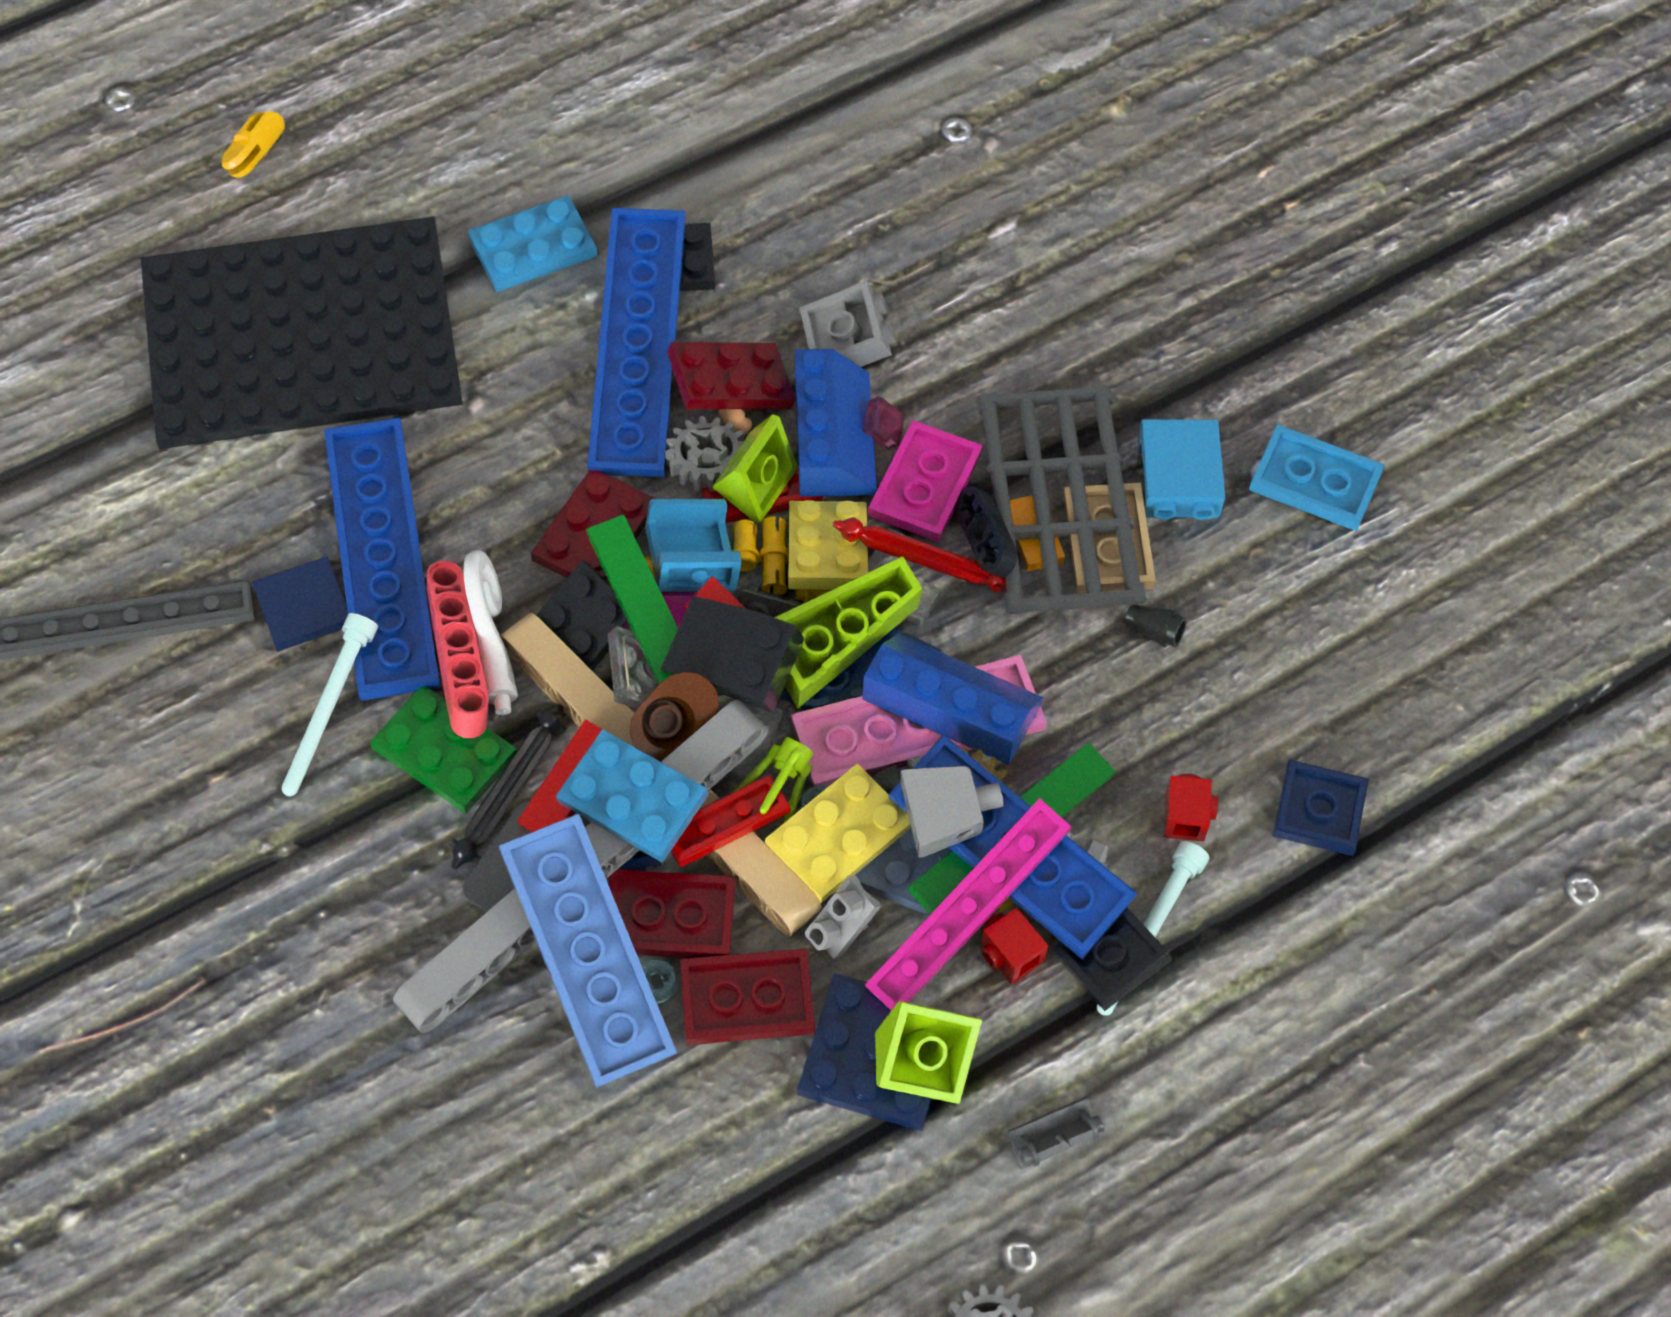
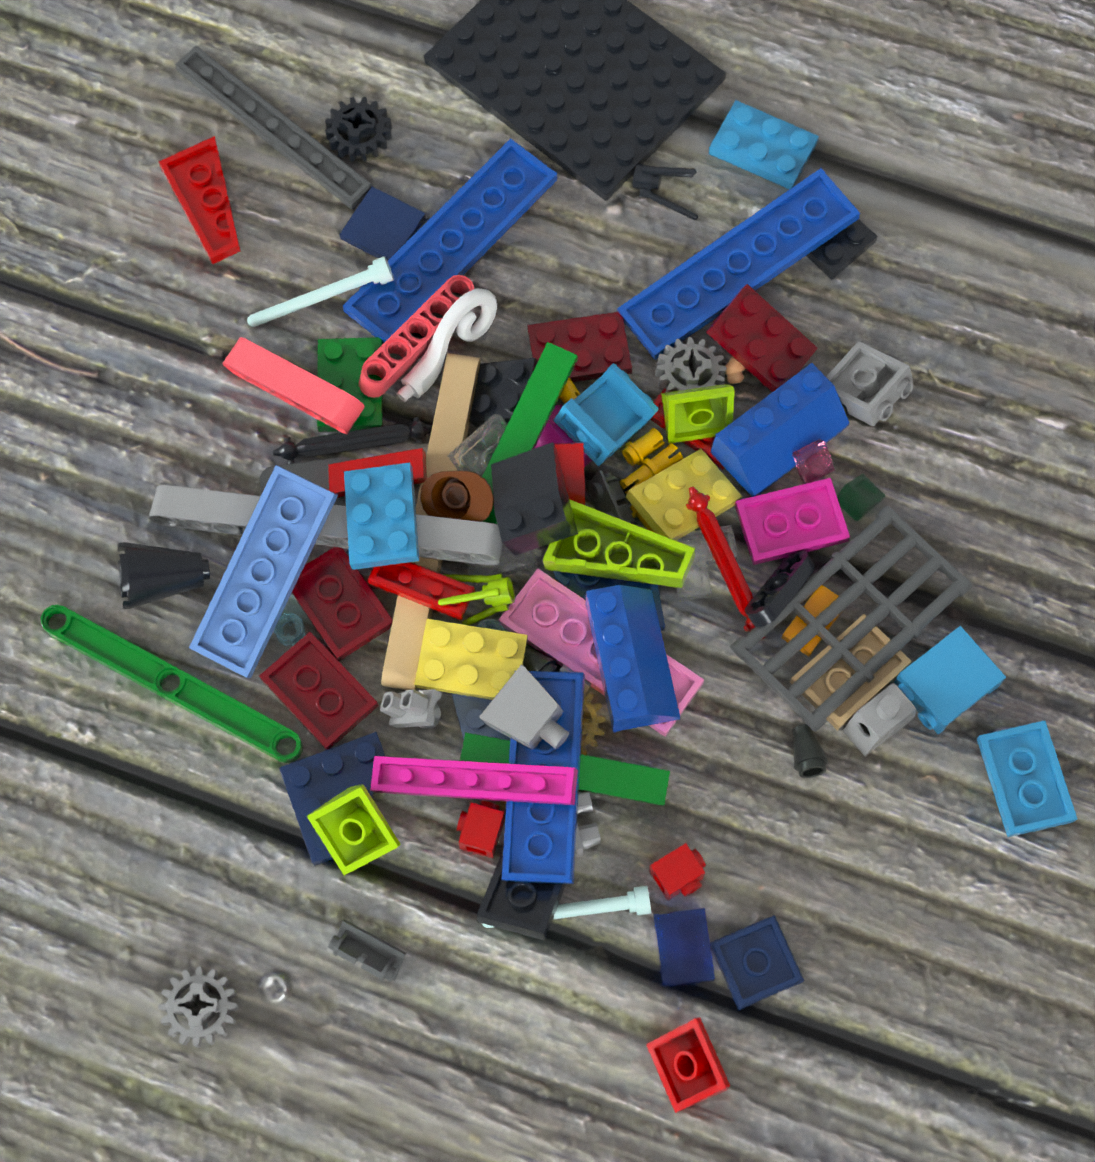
camera: 55 degrees right, 10 degrees up
none -> green beam [41,605,303,763]
none -> black cone [117,542,210,609]
none -> red wing [158,136,241,265]
none -> coral beam [222,337,365,434]
none -> black gear [325,97,392,162]
none -> black plant [633,163,698,220]
none -> red slope [646,1017,730,1113]
none -> clear blue plate [653,908,715,987]
none -> clear green slope [837,473,886,521]
none -> light grey torso [843,683,917,757]

